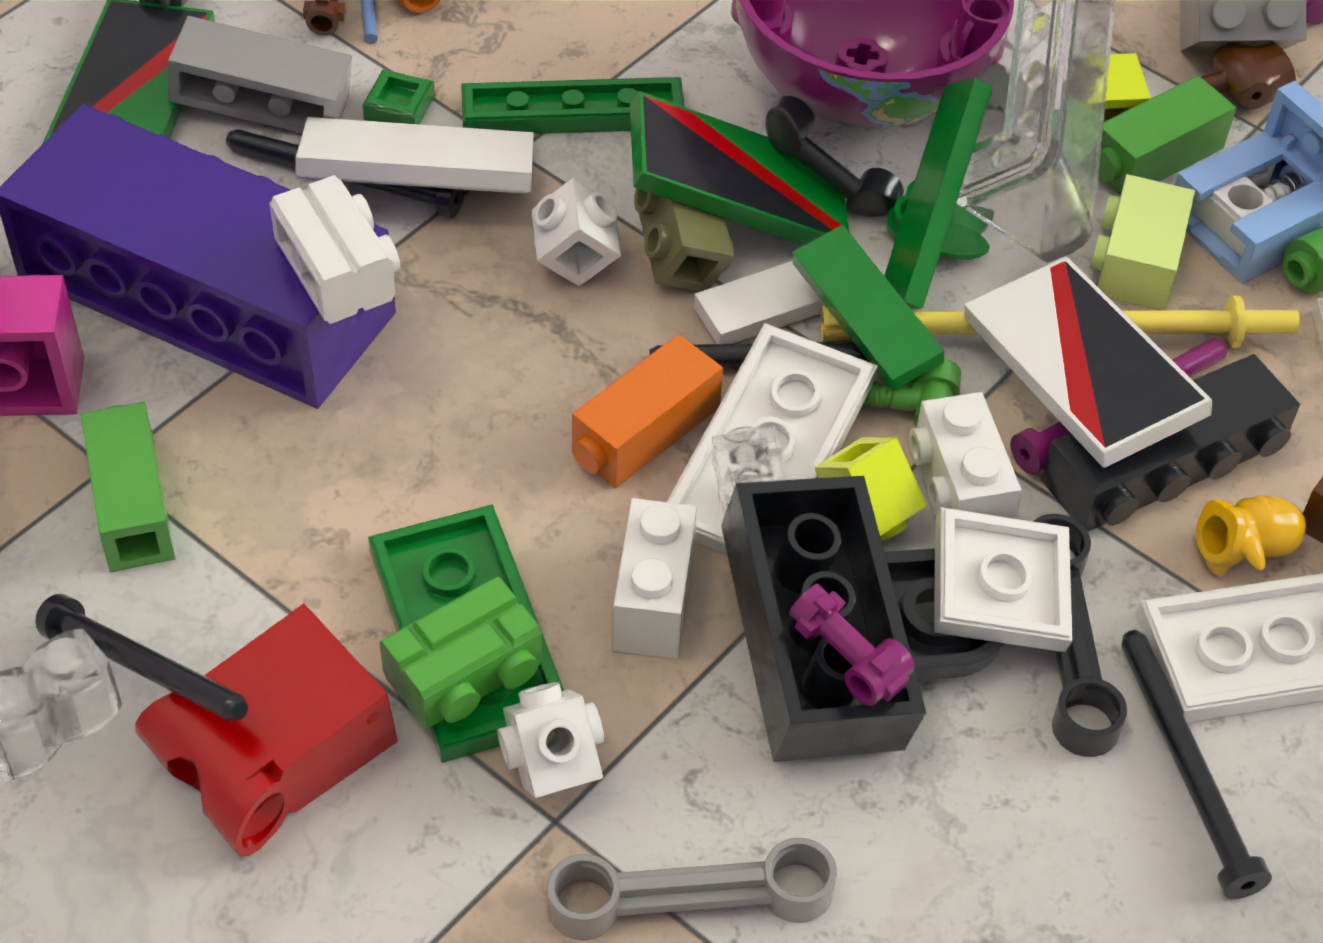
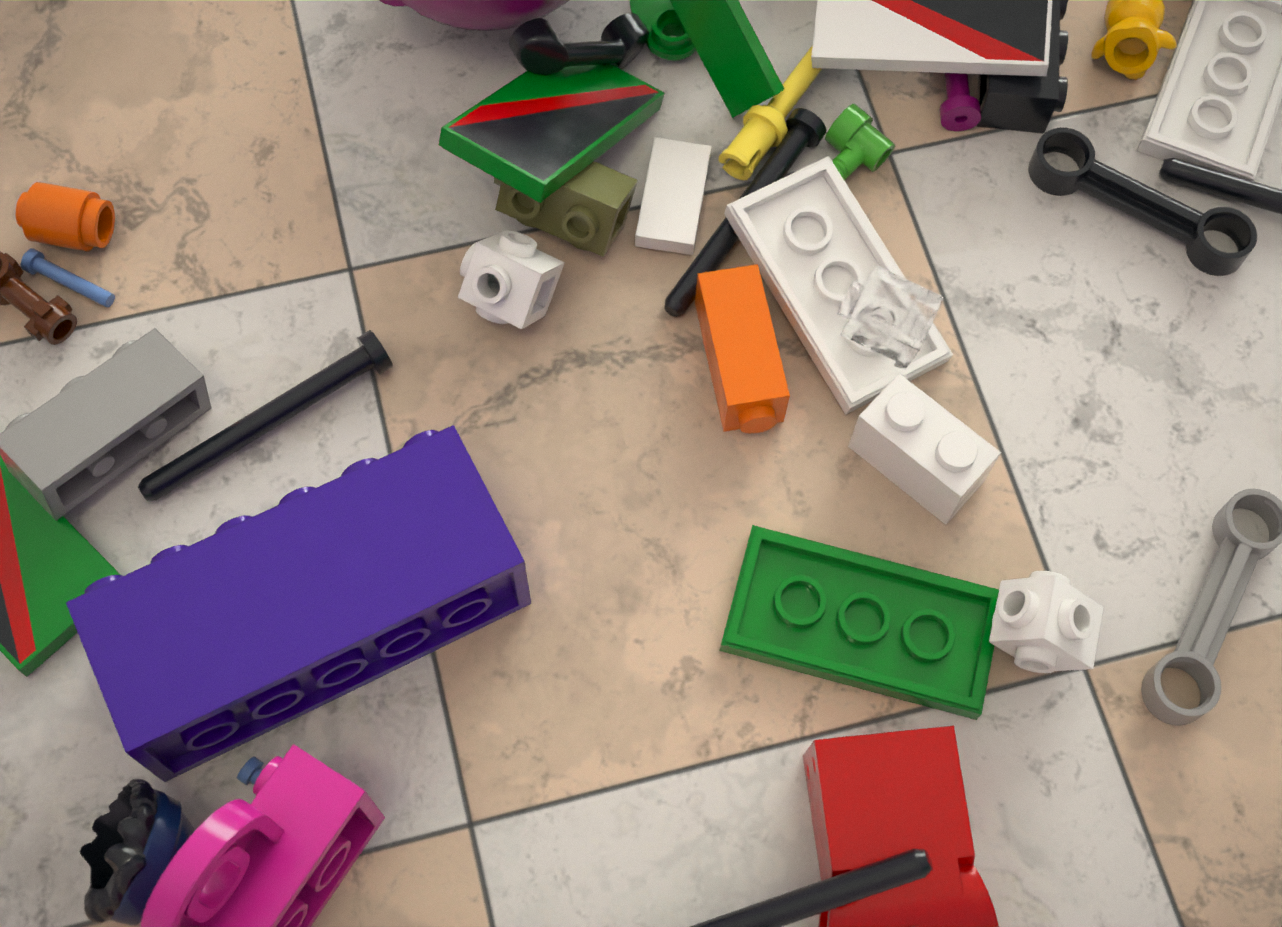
camera: 55 degrees left, 15 degrees up
bright green brick [80,401,175,572] -> none
white brick [269,175,400,324] -> none
white tile [295,117,534,194] -> none
green tile [362,69,435,125] -> none
bright green brick [379,576,543,729] -> none
green tile [461,77,684,134] -> none
black brick [721,475,1004,762] -> none
magenta bar [789,584,915,706] -> none
green tile [792,225,945,392] -> none
neon yellow brick [814,437,927,540] -> none
white brick [909,392,1022,519] -> none
white tile [934,507,1072,652] -> none

